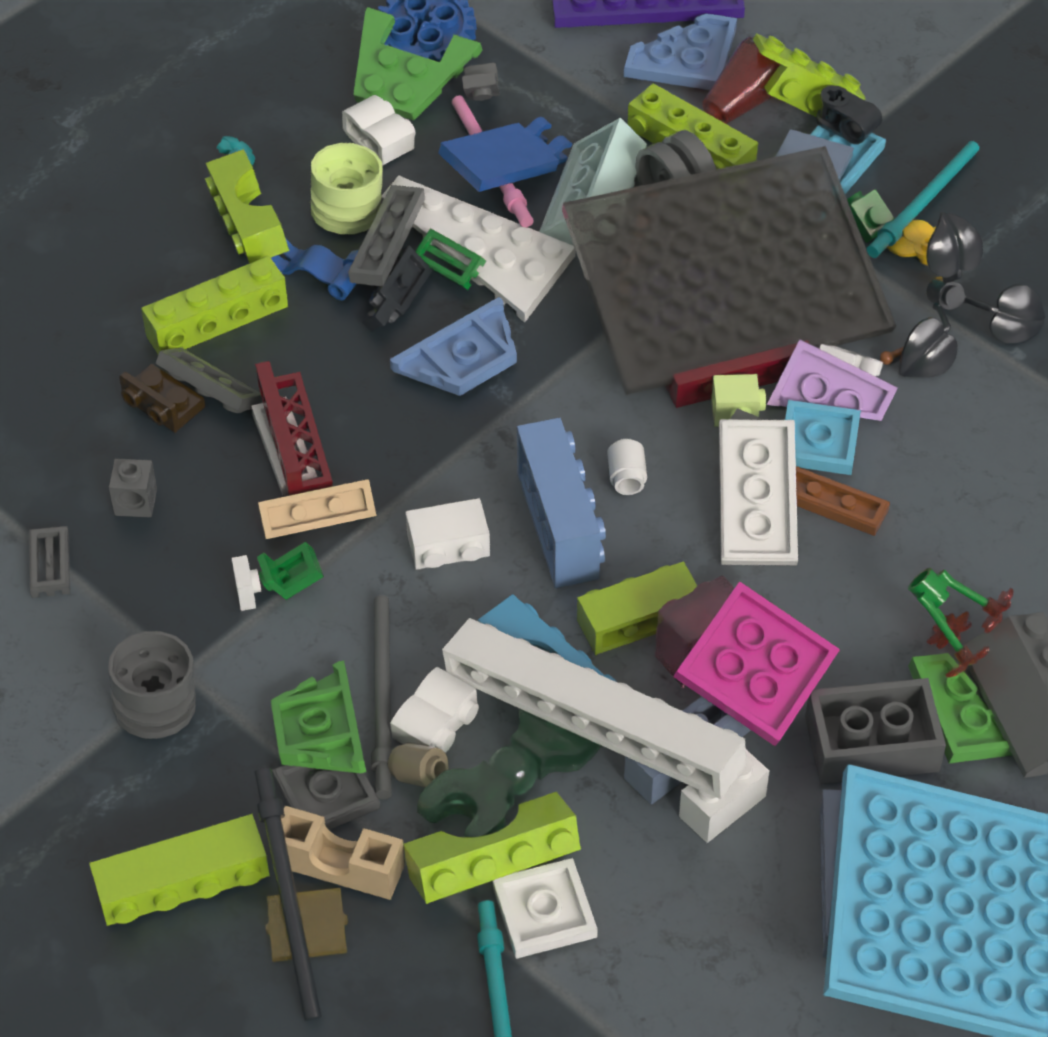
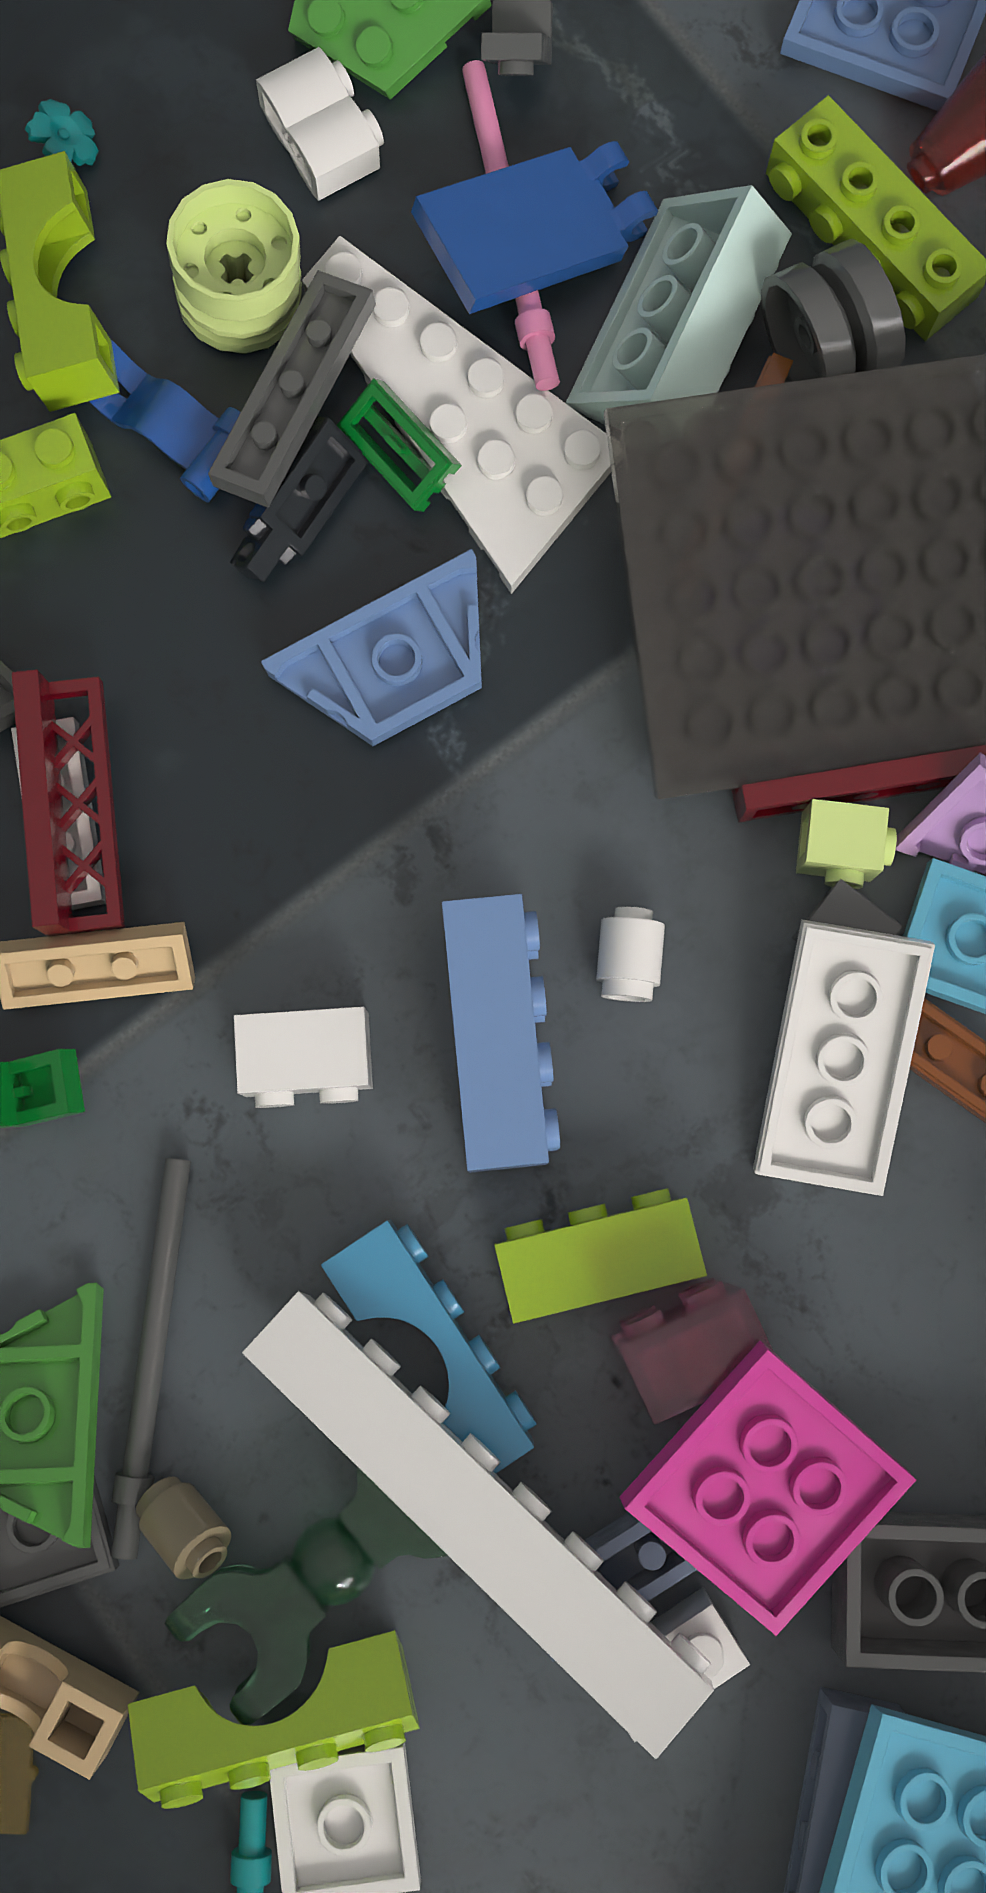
camera: 10 degrees right, 30 degrees up
white brick [390,667,479,753] -> none

